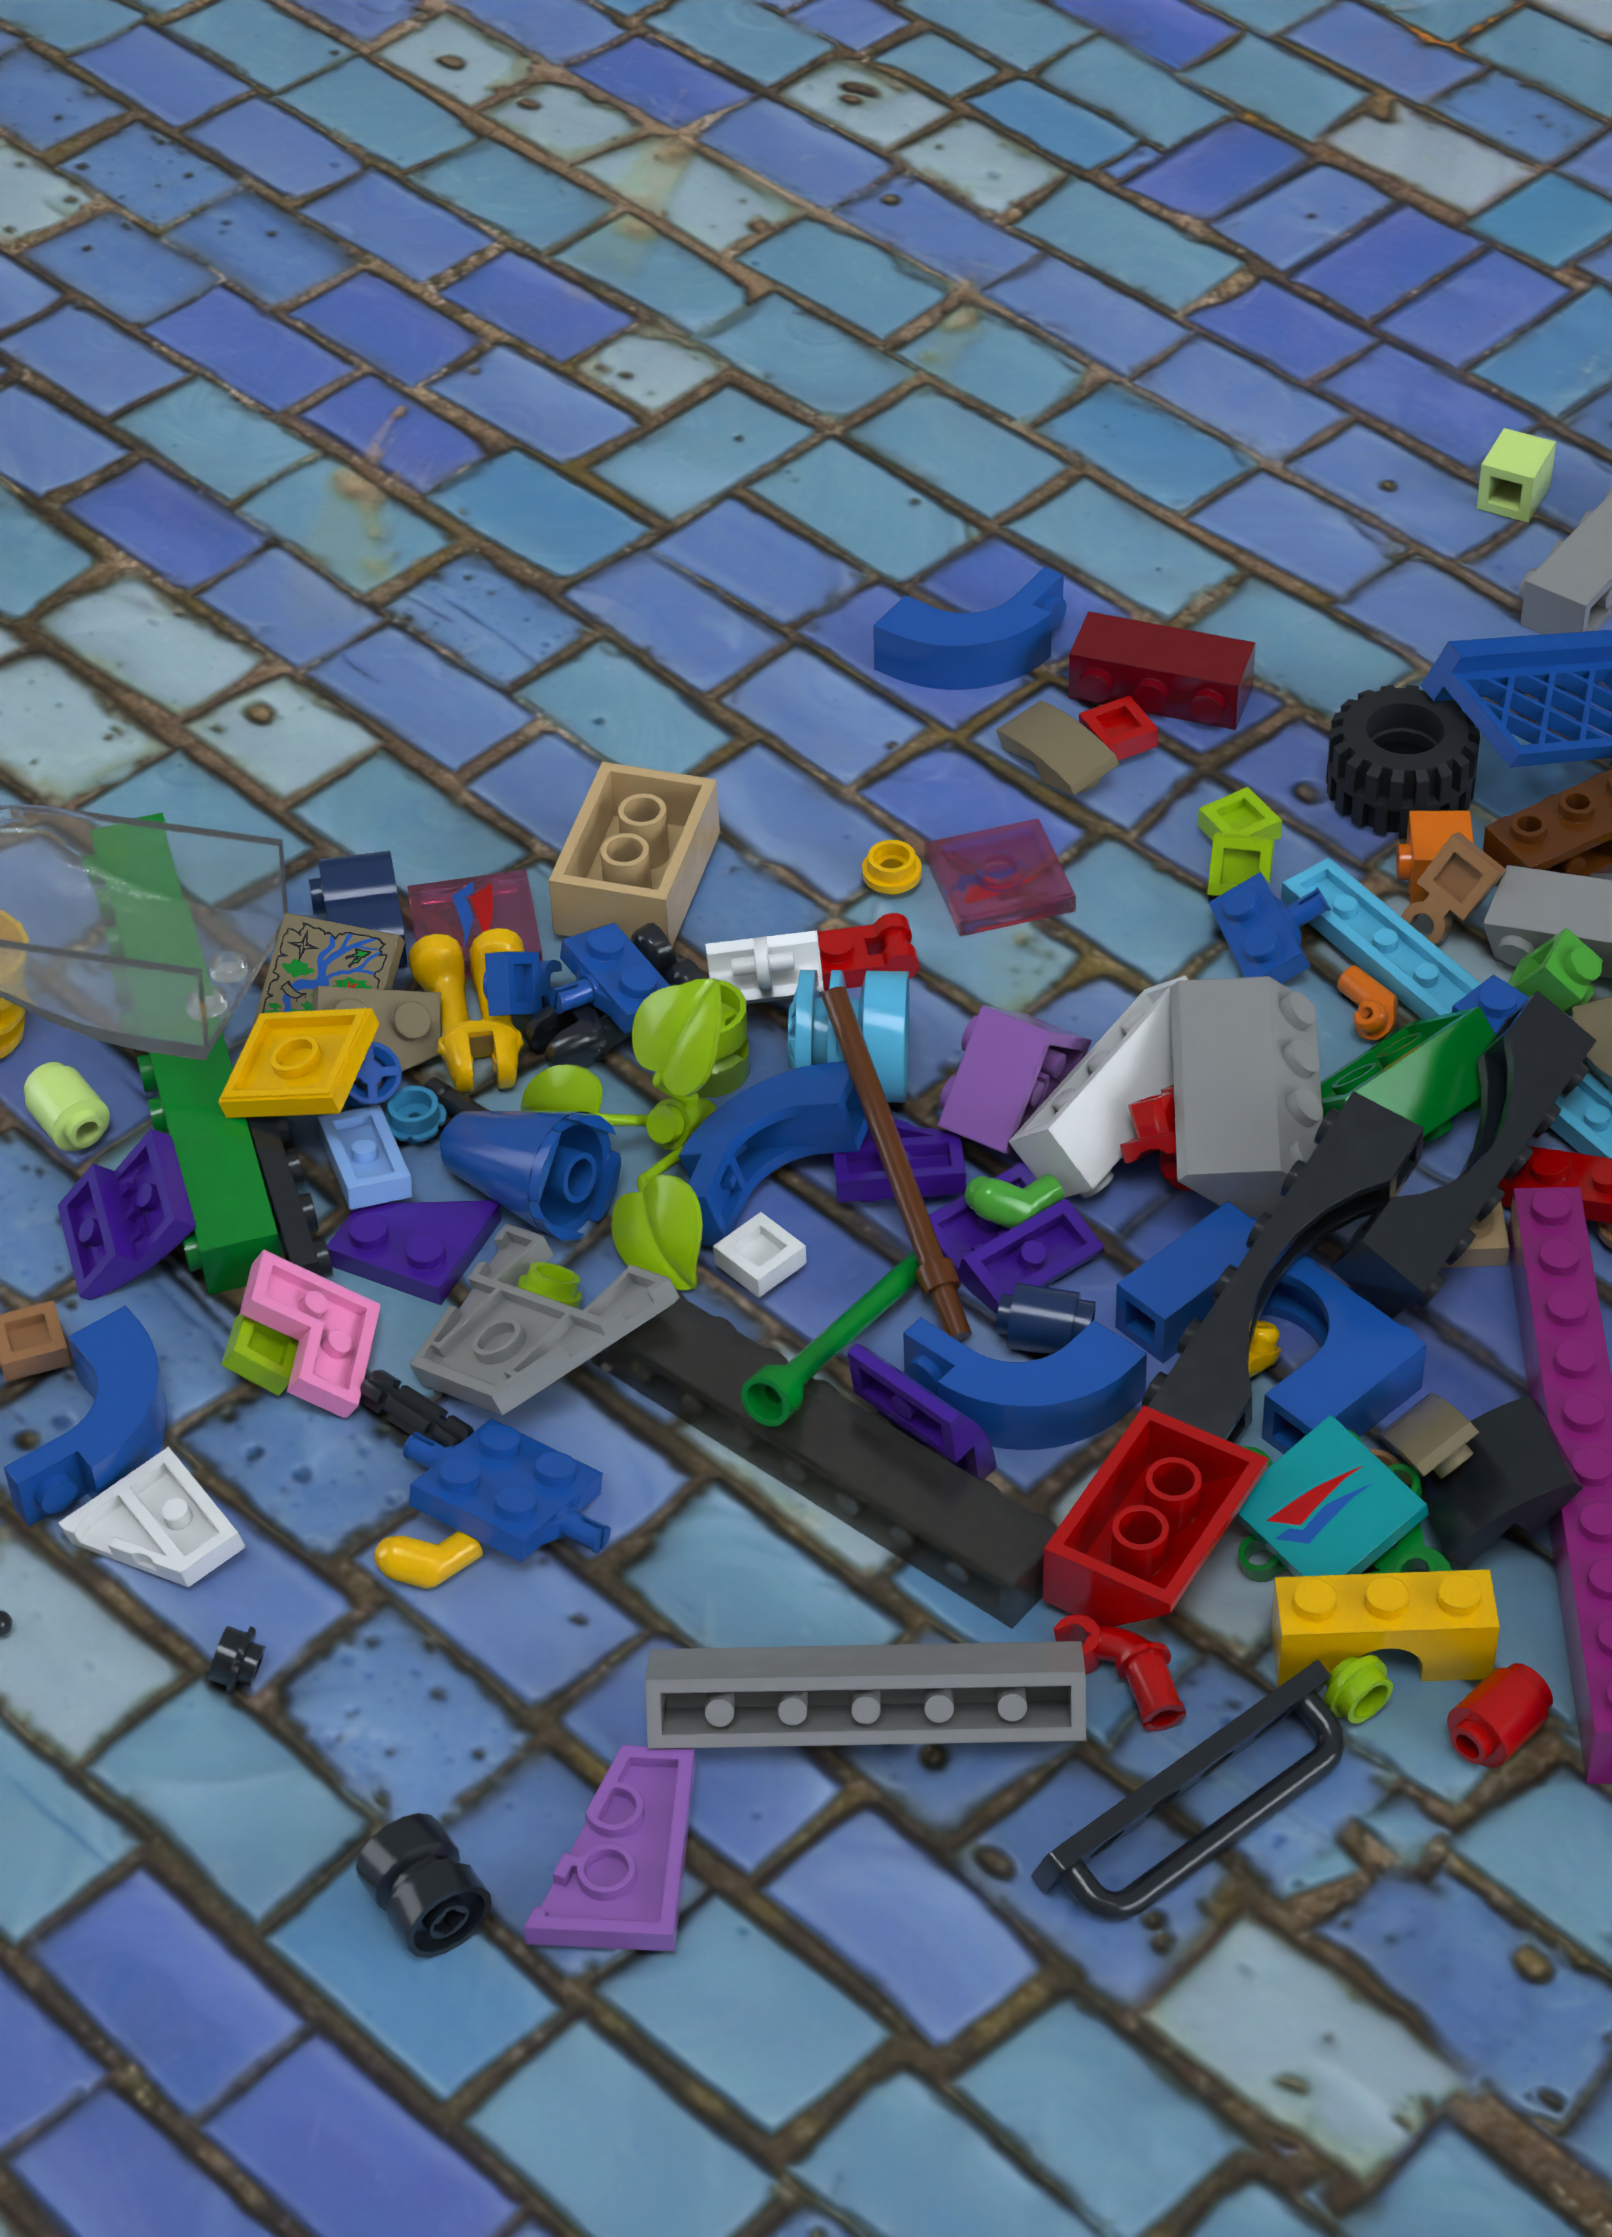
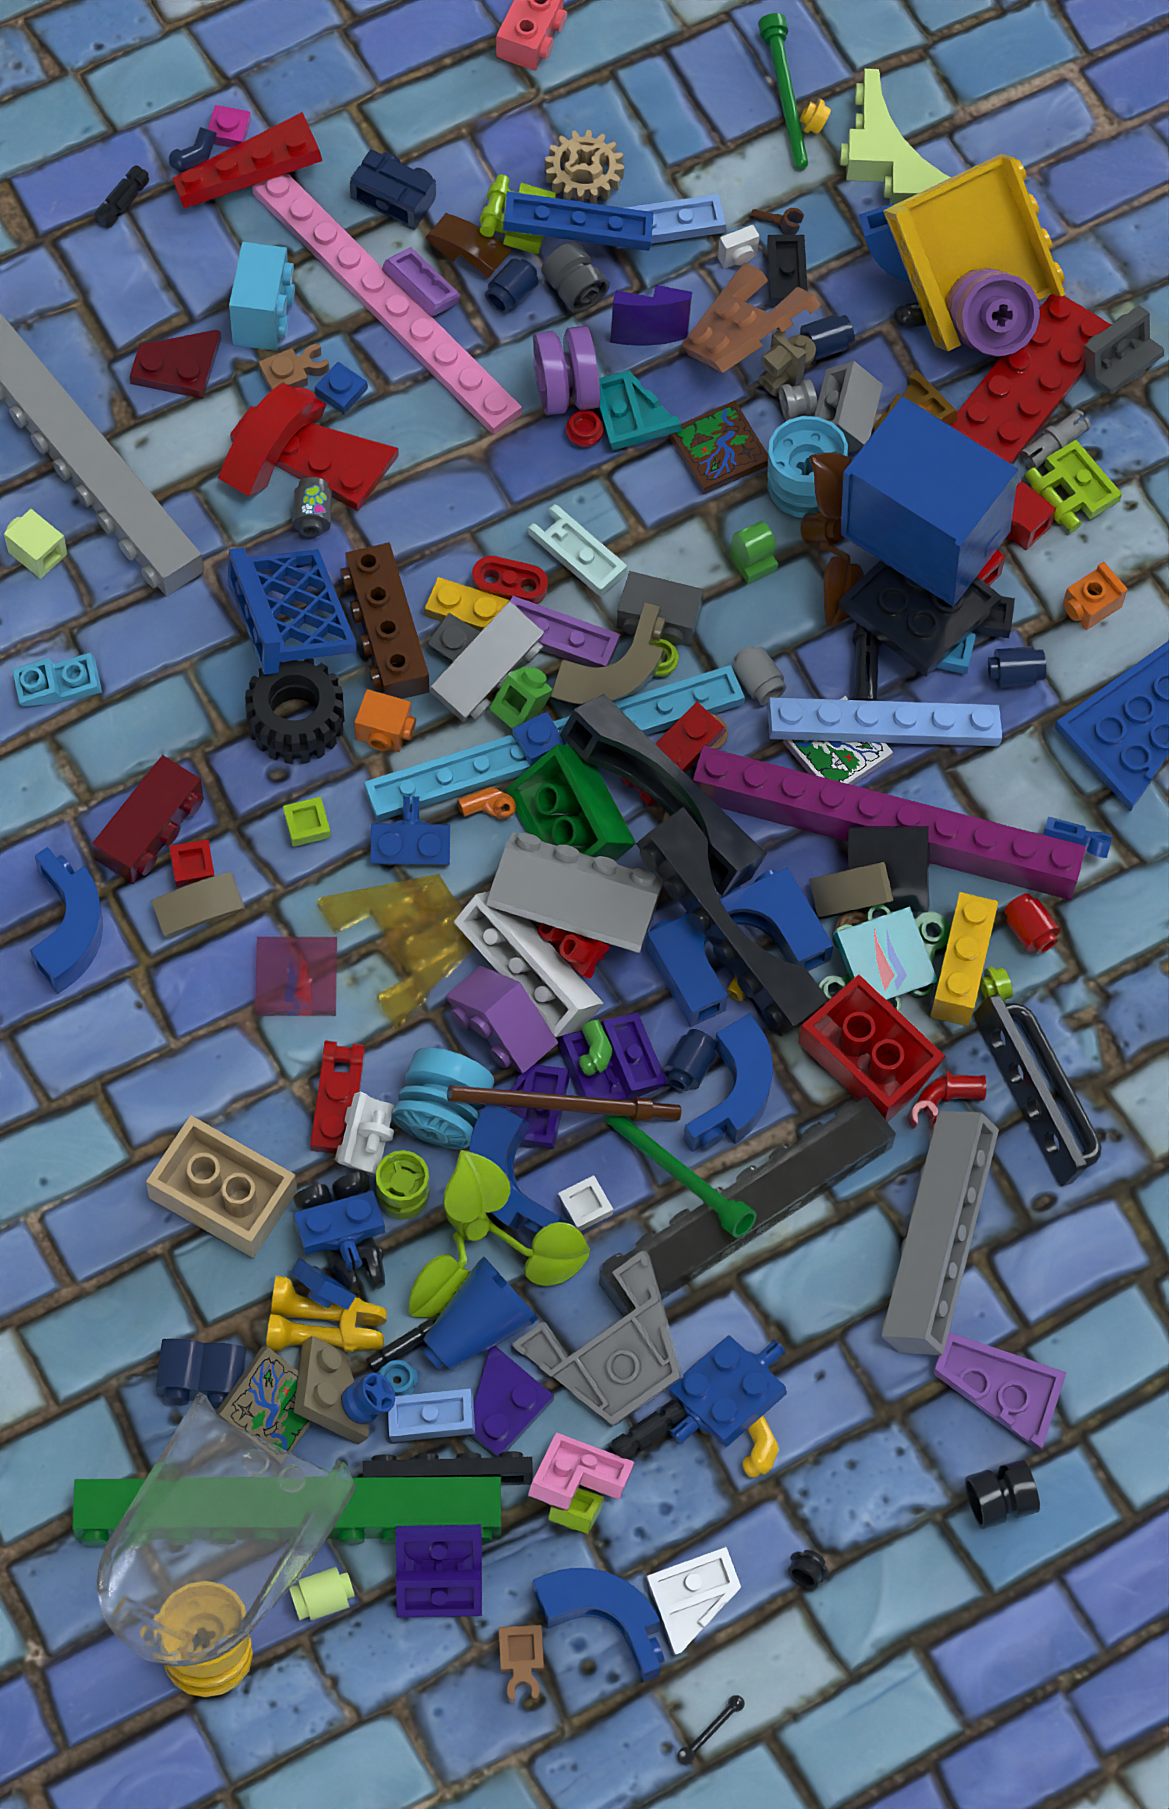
camera: 80 degrees left, 20 degrees up
yellow plate [218,1008,380,1118] -> none
clear pink tile [407,869,543,977] -> none
lime plate [517,1262,582,1308] -> none
dark purple slope [847,1343,997,1485] -> none
yellow plate [862,840,922,895] -> none
lime plate [1207,832,1275,896] -> none
medium nougat plate [1401,832,1507,945] -> none
none -> medium azure slope [12,653,102,706]
none -> clear yellow wing [317,874,475,1029]

